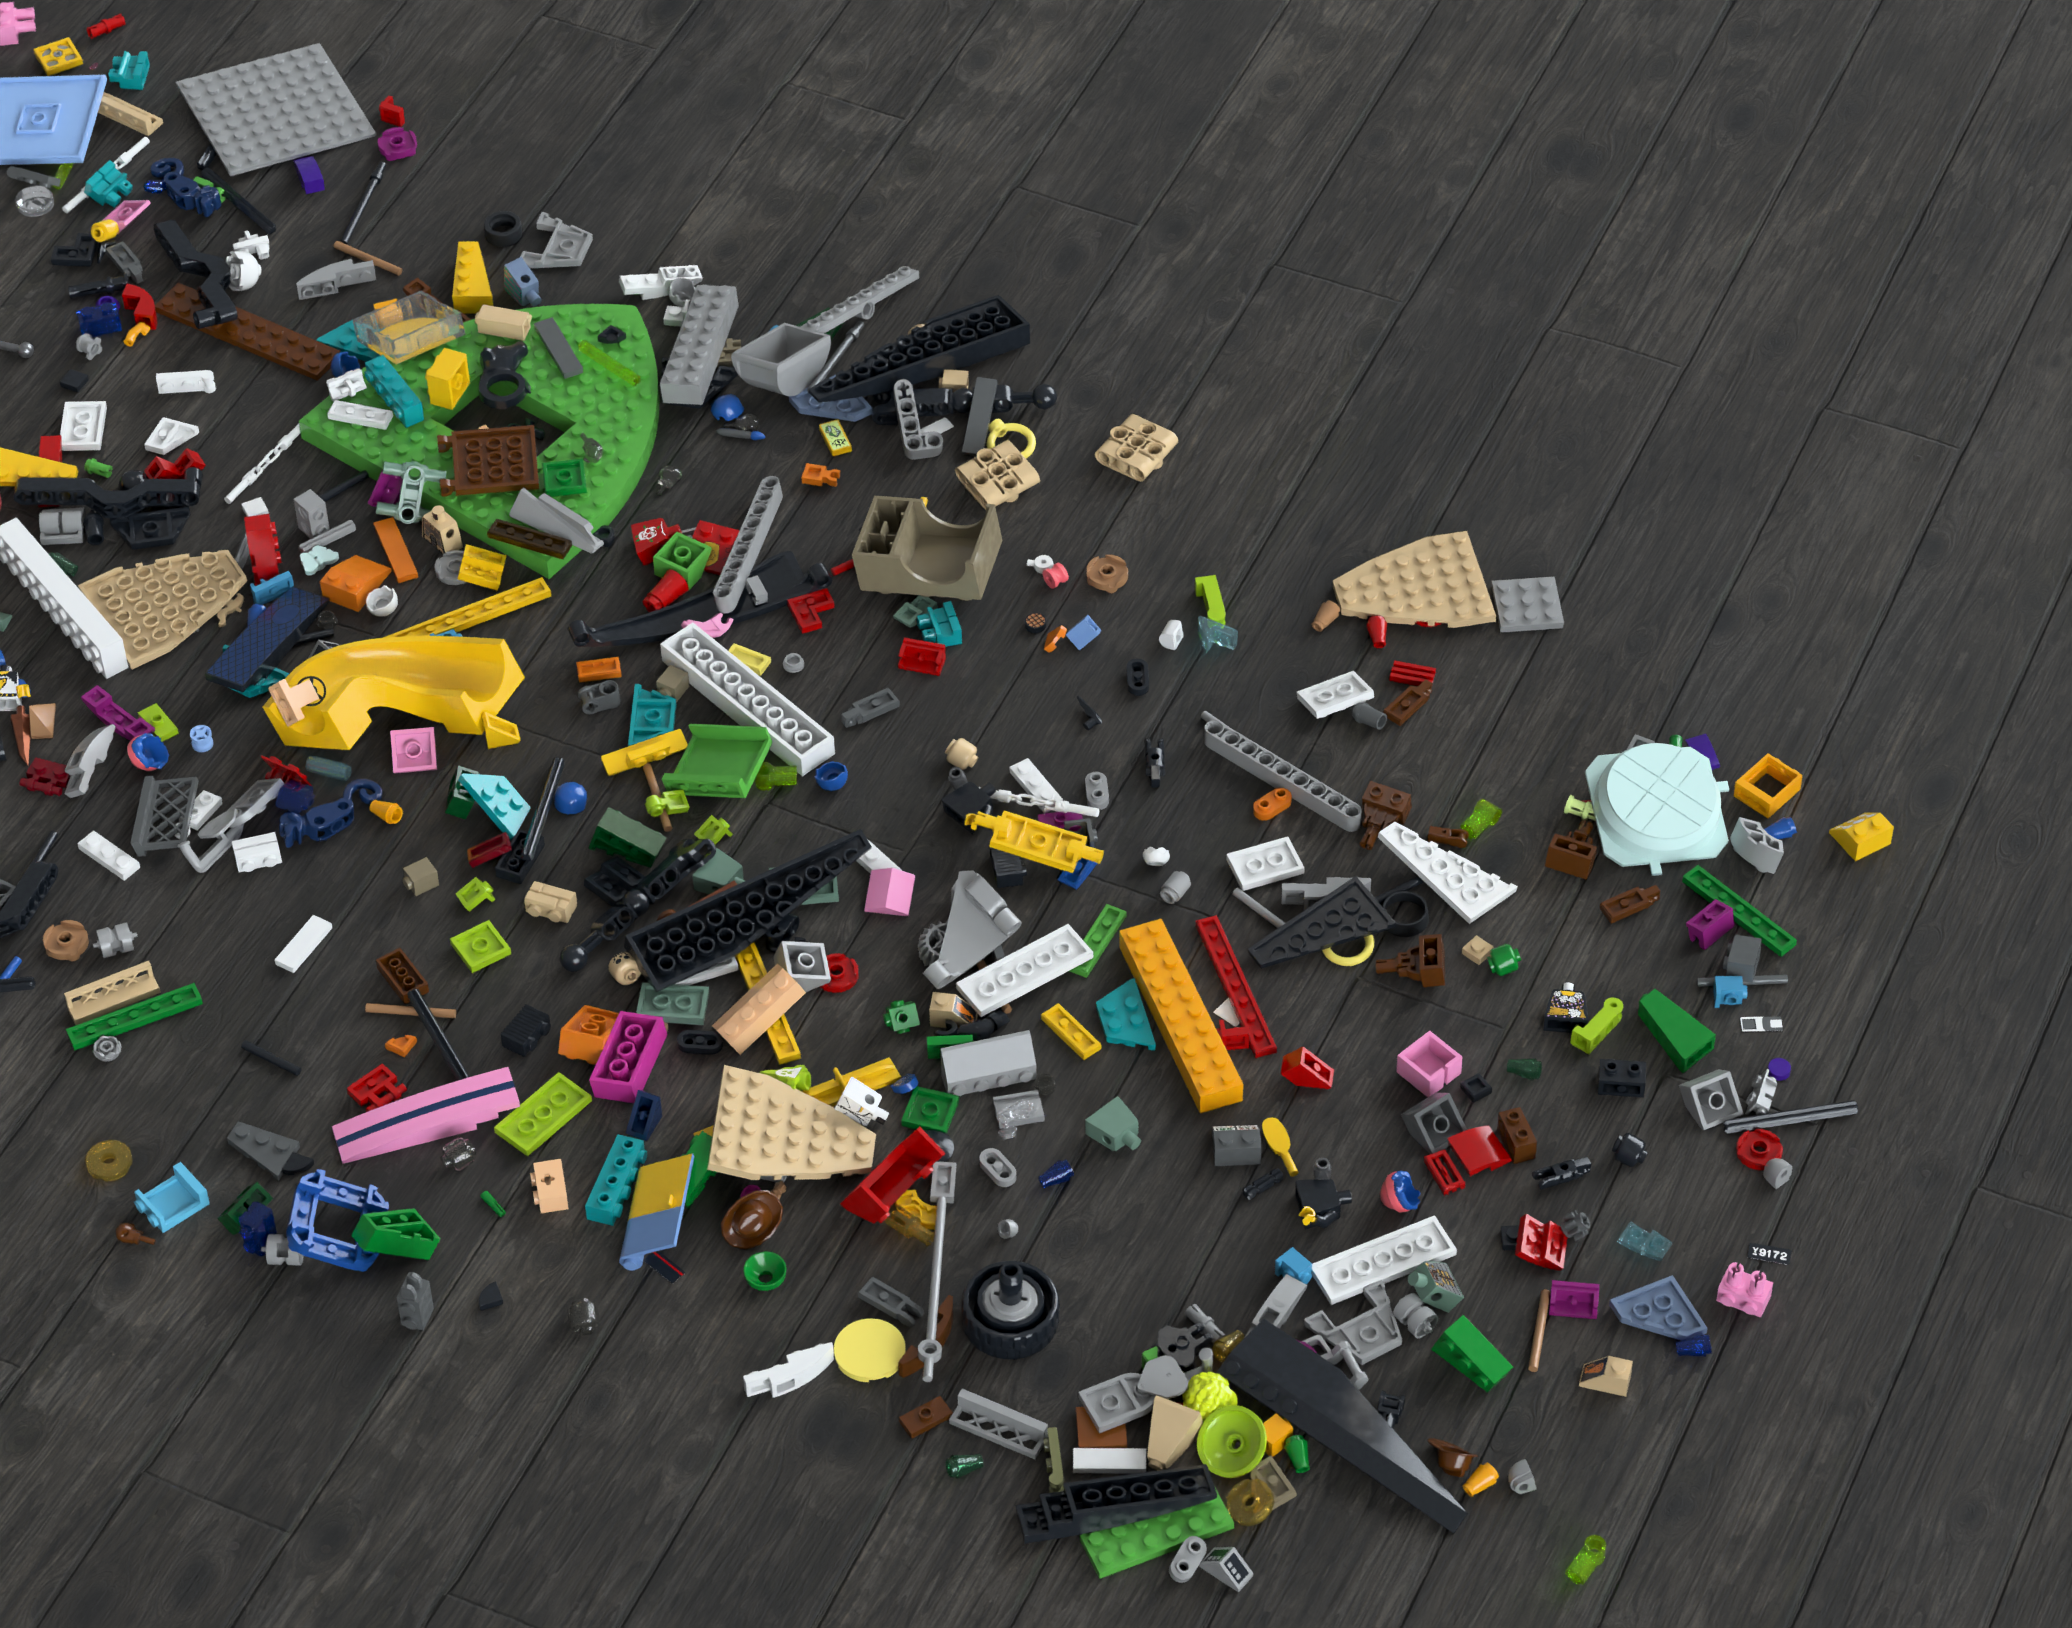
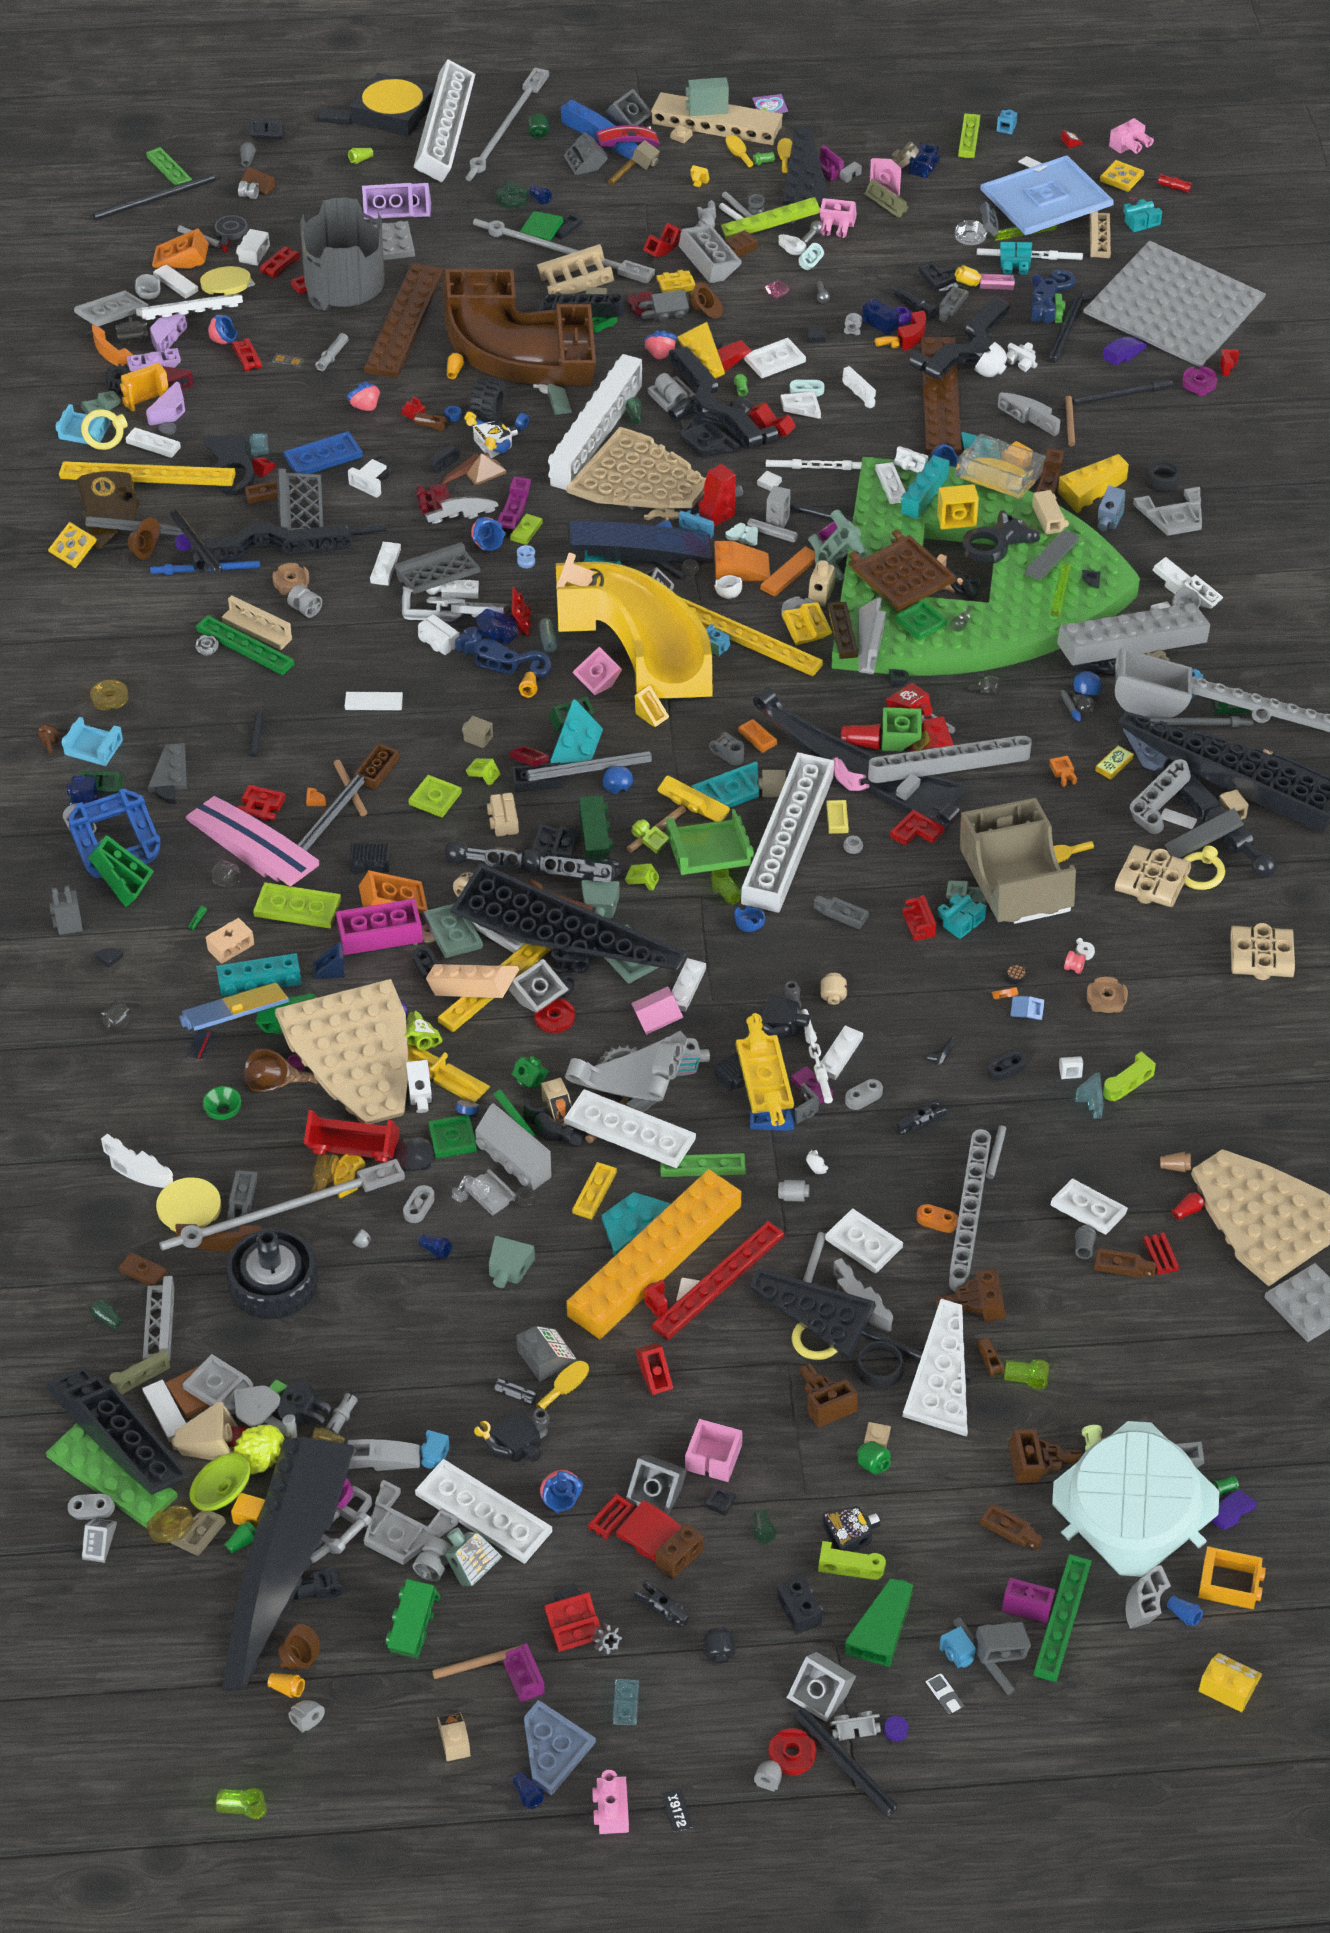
camera: 60 degrees right, 0 degrees up
none -> light aqua plate [790,380,824,397]

